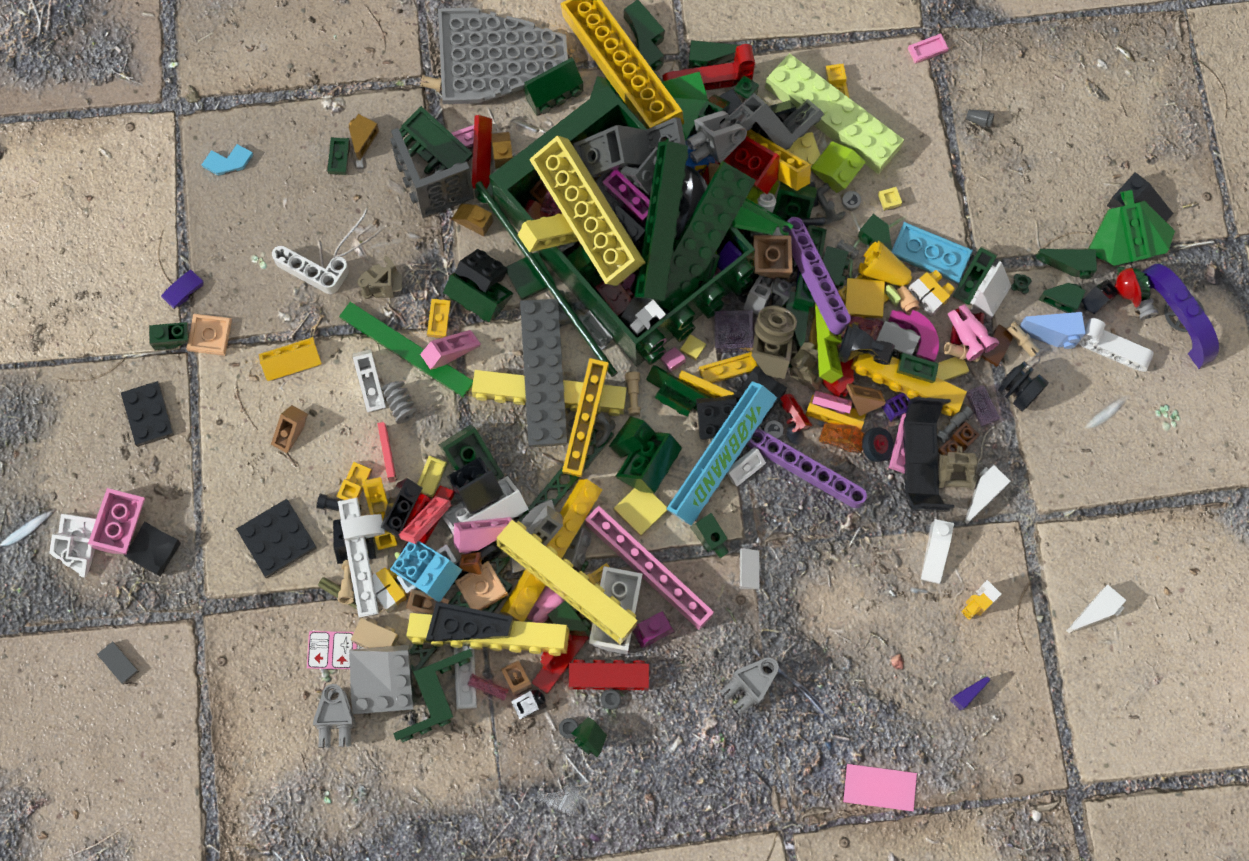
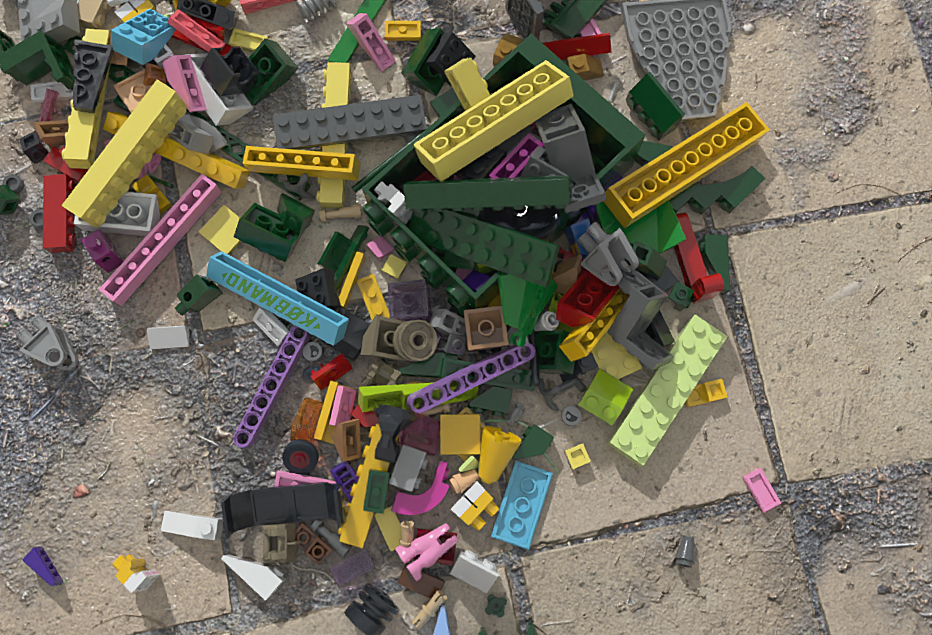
camera: 85 degrees right, 5 degrees up
light grey hinge [565,528,591,570] -> none
dark green slope [953,246,998,305] -> none

